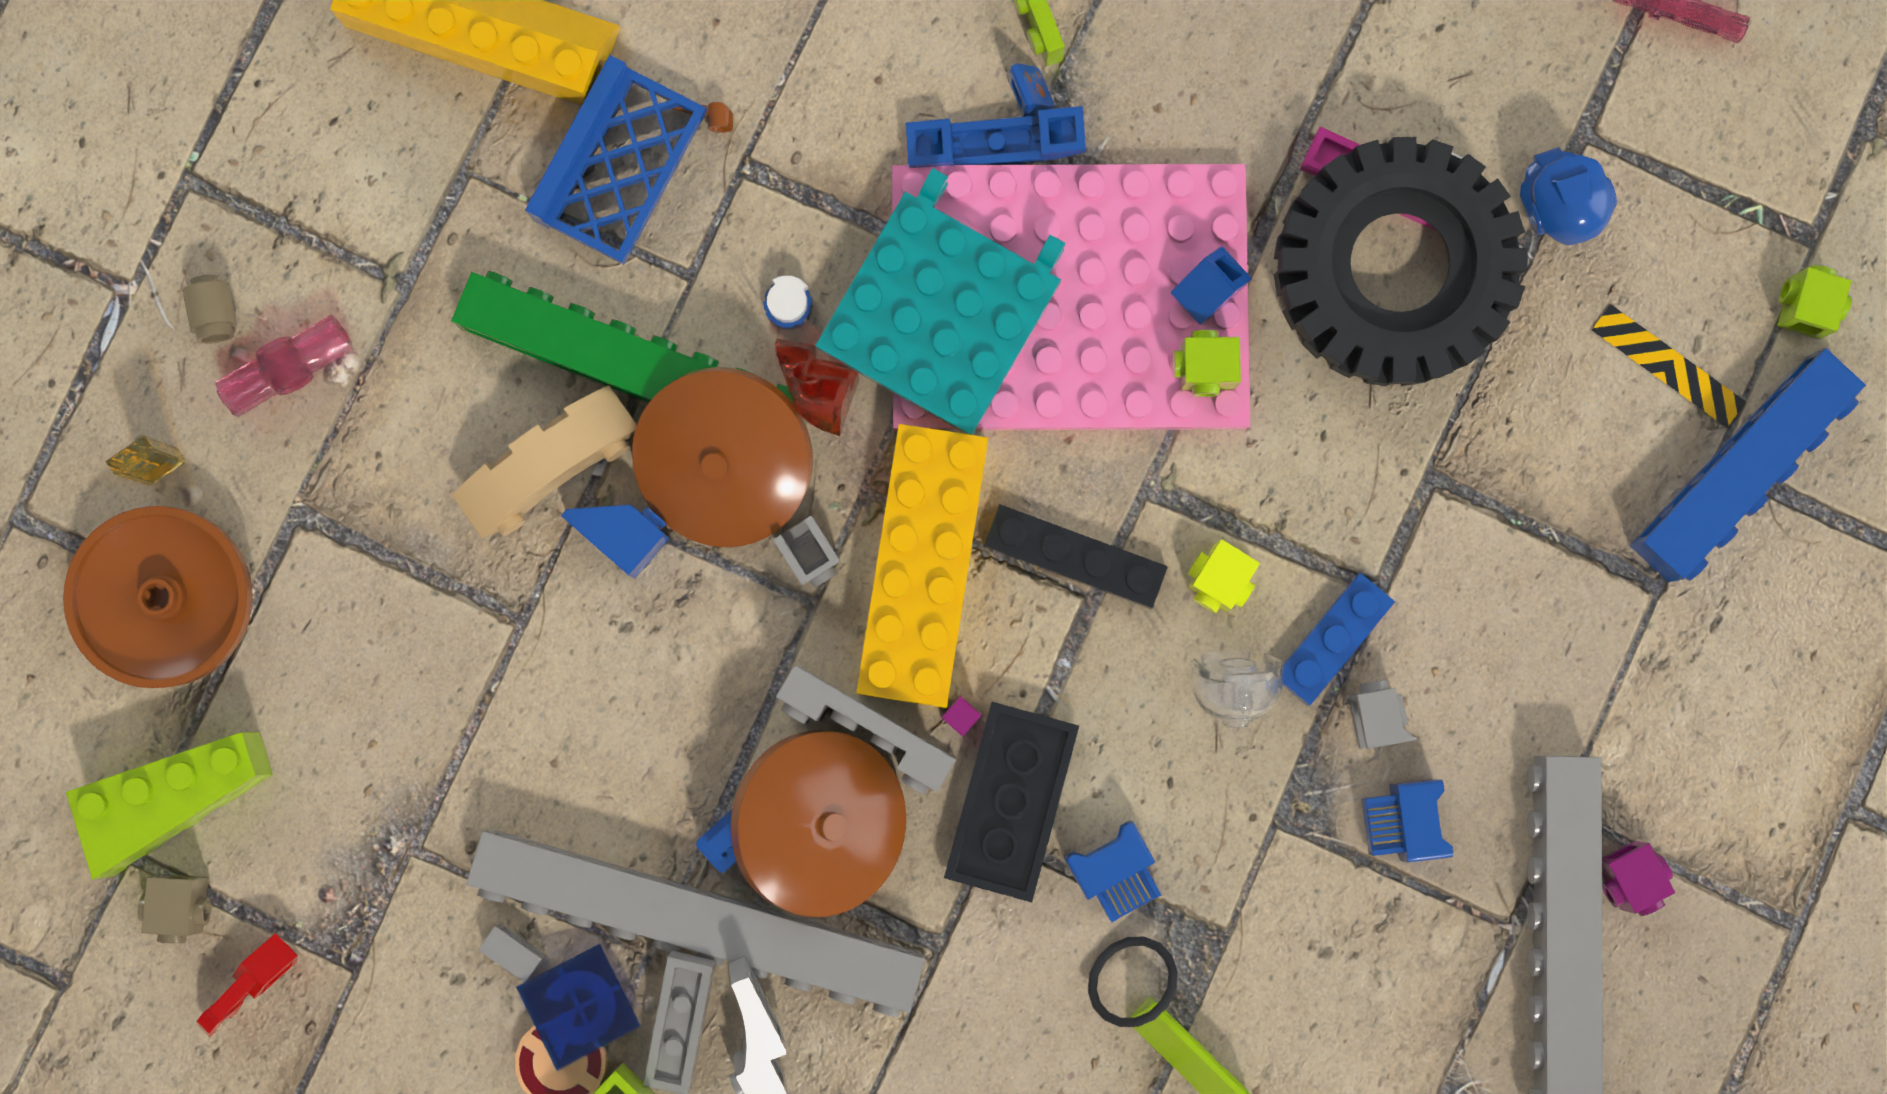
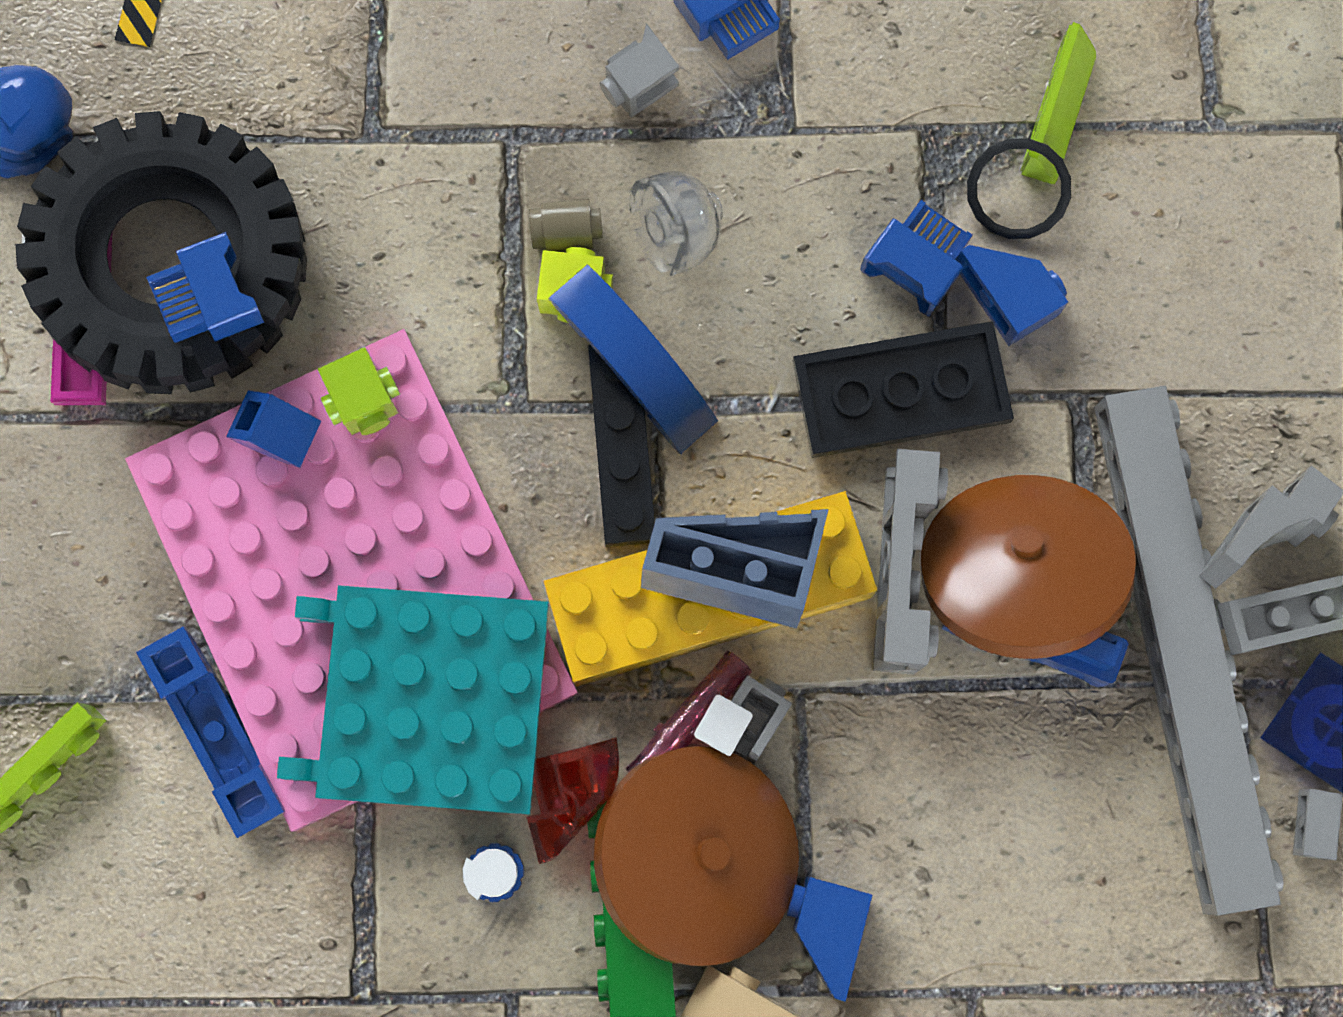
camera: 115 degrees left, 5 degrees down
magenta piece [941,696,982,737] -> none
blue slope [1008,63,1054,117] -> none
blue plate [1273,573,1395,706] -> none
none -> blue piece [146,232,264,343]
none -> dark tan brick [529,199,603,252]
none -> blue slope [548,265,718,454]
none -> clear pink pin [625,650,752,773]
none -> sand blue wedge [641,509,828,629]
none -> white sticker [694,695,753,756]
none -> blue slope [956,245,1068,347]

